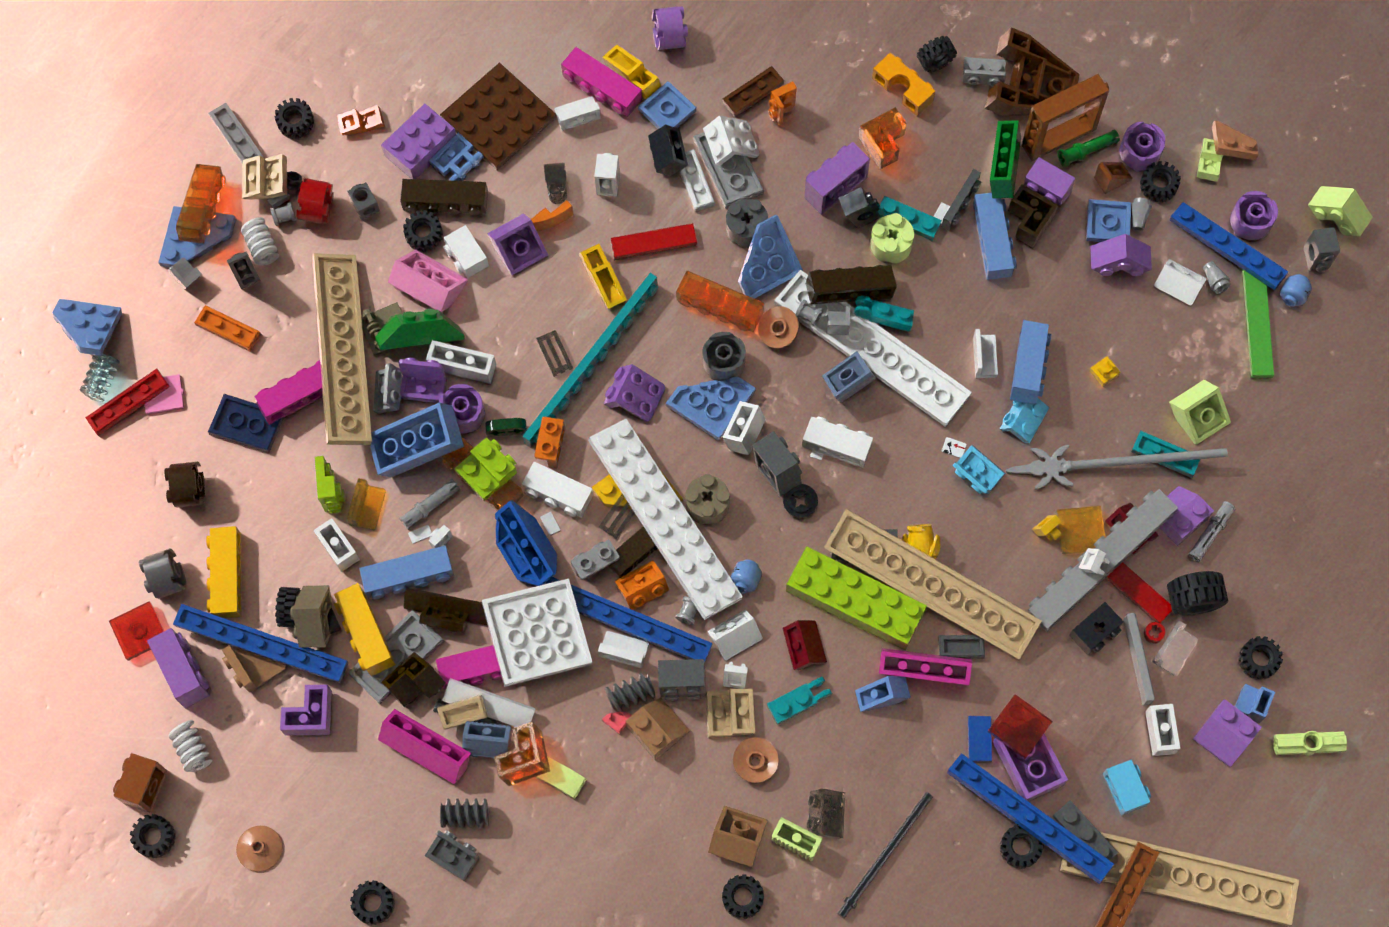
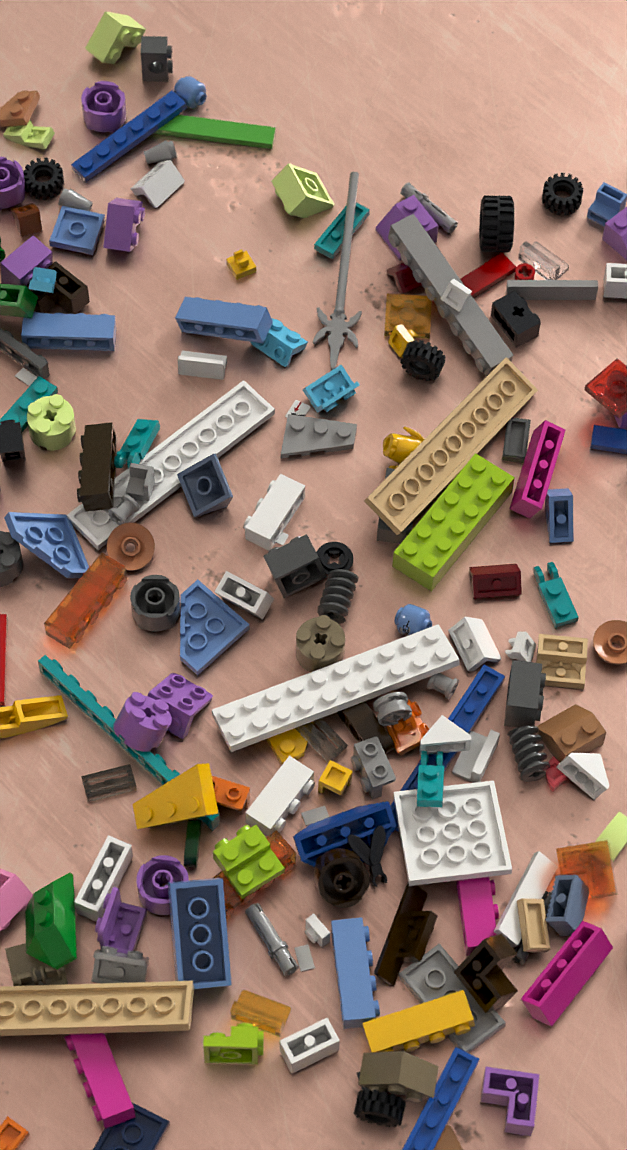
camera: 85 degrees left, 10 degrees down
none -> medium azure bracket [29,267,57,293]
none -> medium lavender brick [113,692,172,752]
none -> yellow wedge [133,763,219,829]
none -> light grey wing [281,414,357,459]
none -> dark brown brick [313,848,370,908]
none -> dark grey piece [317,569,359,624]
none -> yellow panel [318,760,353,795]
none -> black piece [347,825,387,887]
none -> light grey wheel [373,692,412,726]
none -> black tyre [400,340,446,381]
none -> teal hinge [417,751,444,807]
none -> white slope [419,715,471,755]
none -> white slope [556,753,609,800]

